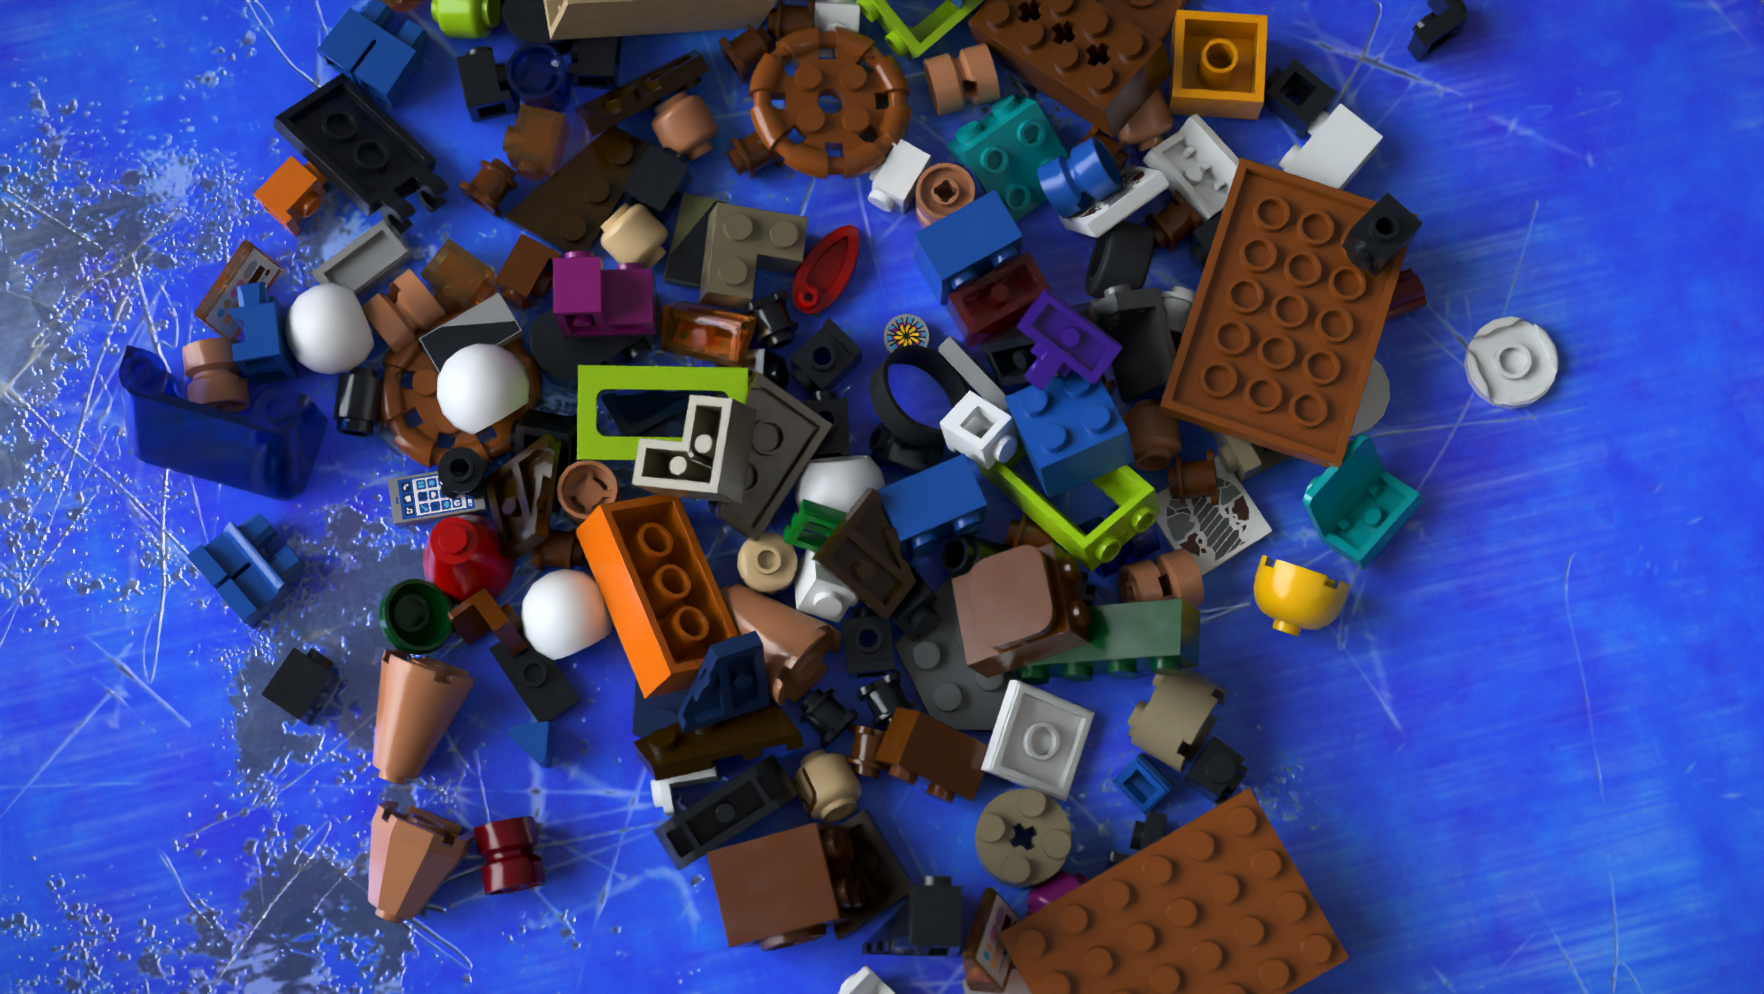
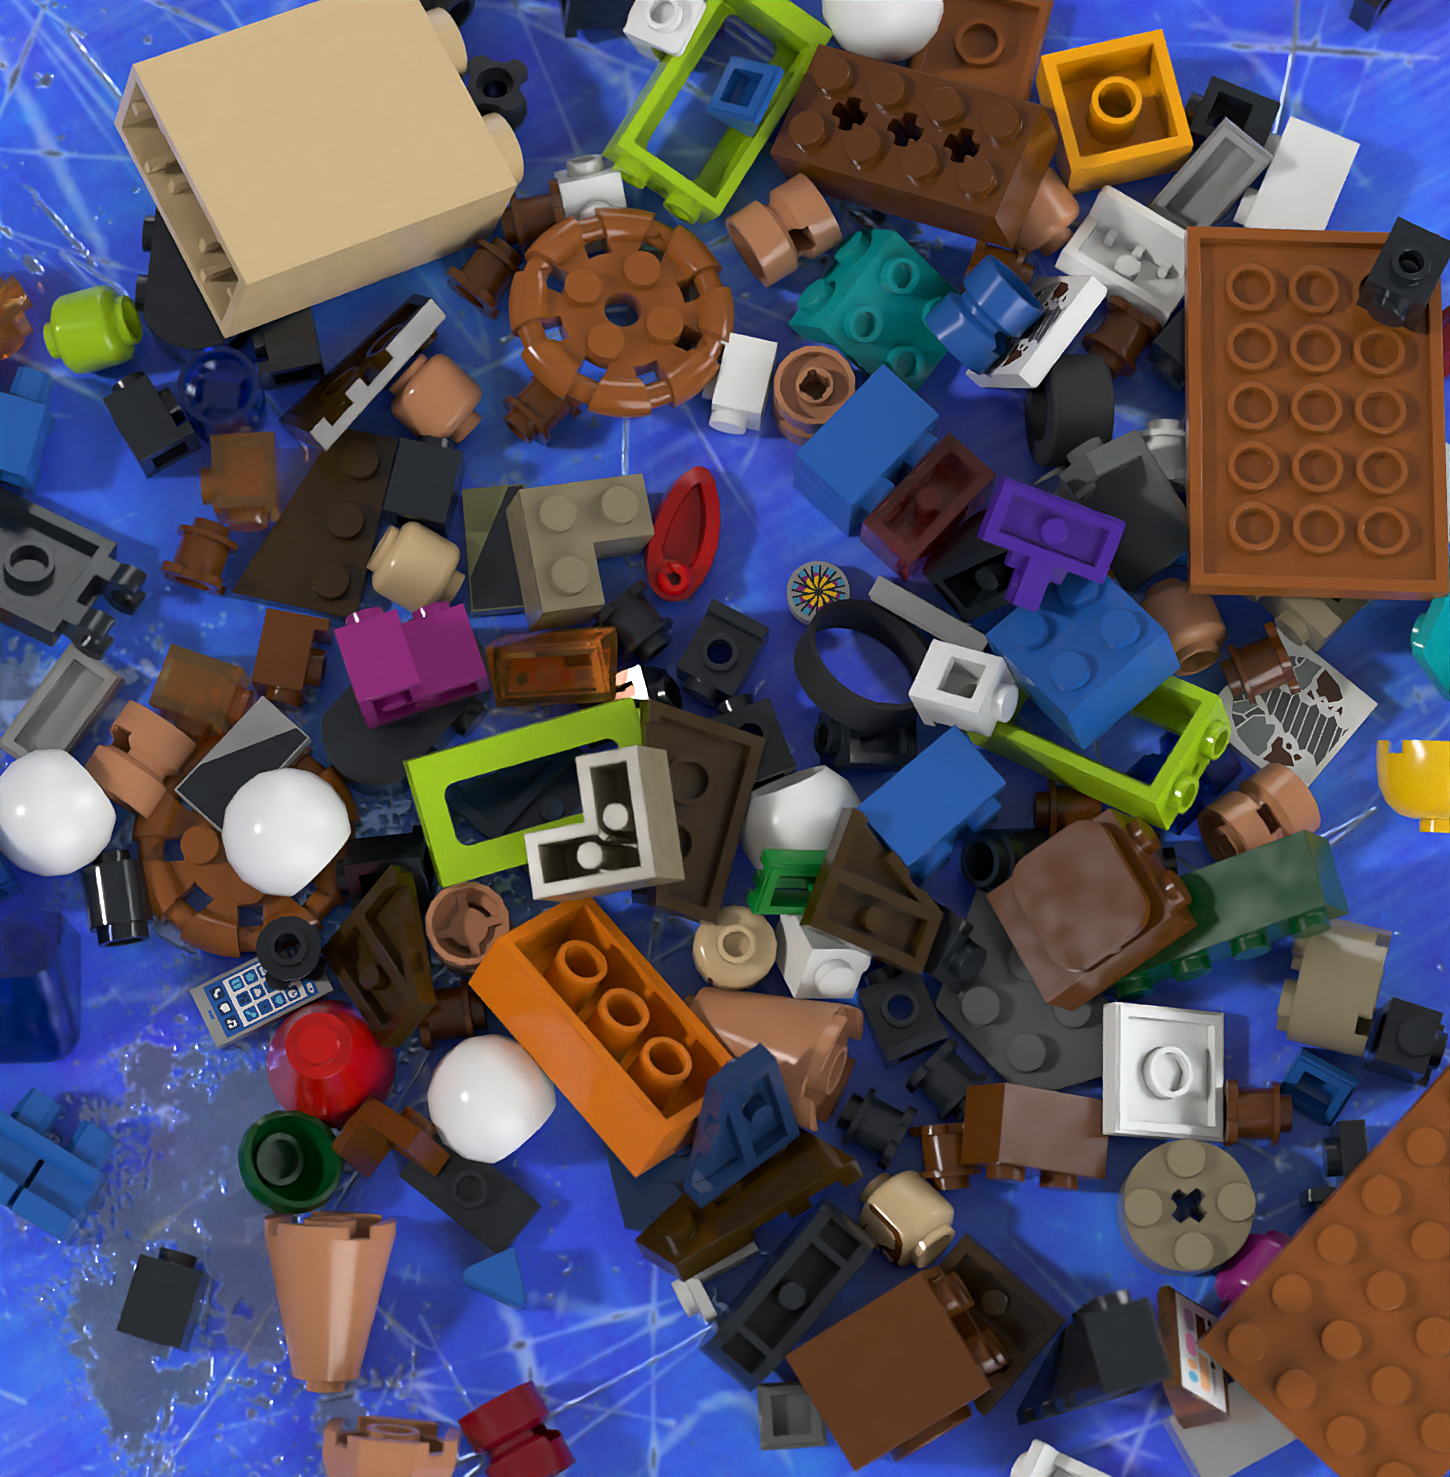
camera: 20 degrees left, 0 degrees up
none -> dark grey tile [757,1381,827,1451]
none -> light grey tile [1147,117,1274,231]
none -> reddish brown brick [1222,1079,1292,1146]

